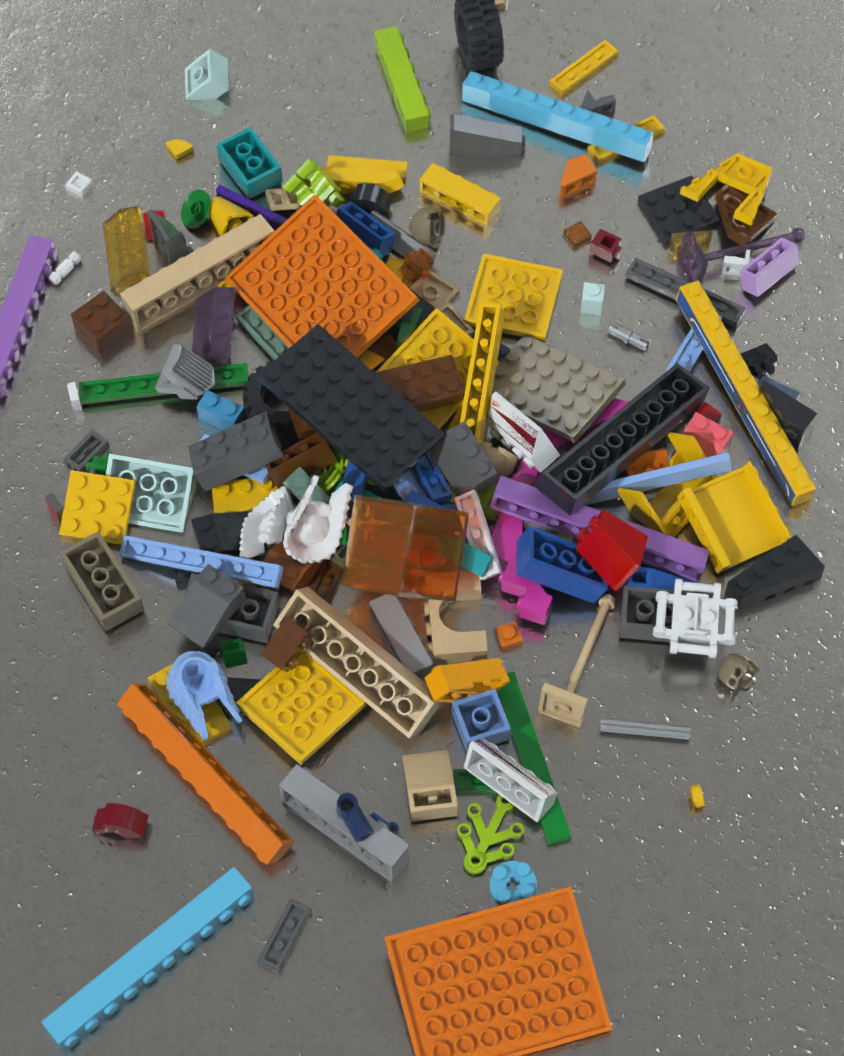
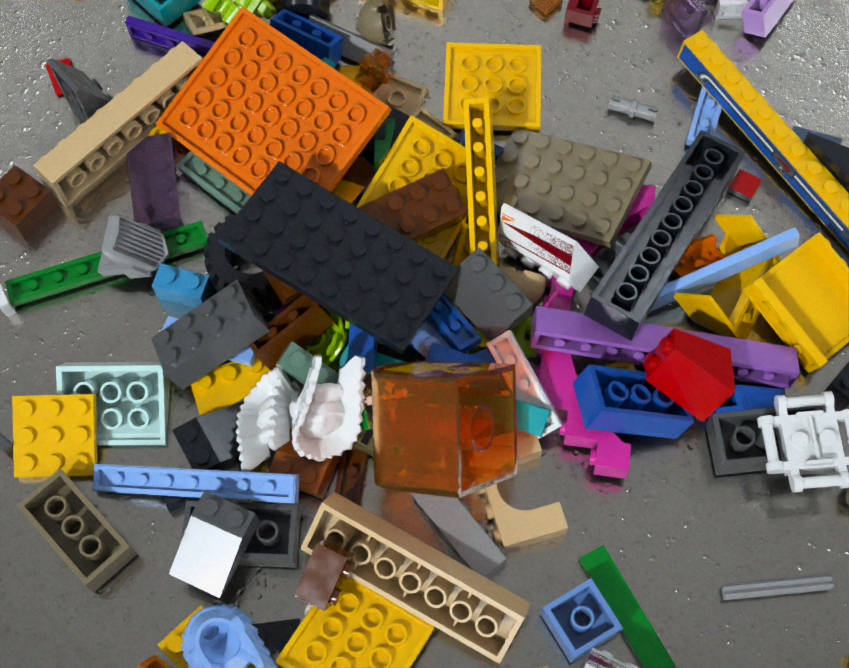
camera: 10 degrees left, 5 degrees up
dark grey tile [64,430,109,472] -> none
green panel [85,451,113,476] -> none
clear yellow slope [103,206,151,292] -> none
green dish [181,189,211,229] -> none
yellow cone [209,196,254,237] -> none
green slope [220,638,248,668] -> none
light orange wedge [425,658,510,703] -> none
orange plate [494,621,523,651] -> none
tan tile [538,594,615,728] -> none
light aqua brick [581,282,605,316] -> none
dark grey plate [625,257,746,327] -> none
coral slope [672,412,734,458] -> none
black hinge [740,343,777,380] -> none

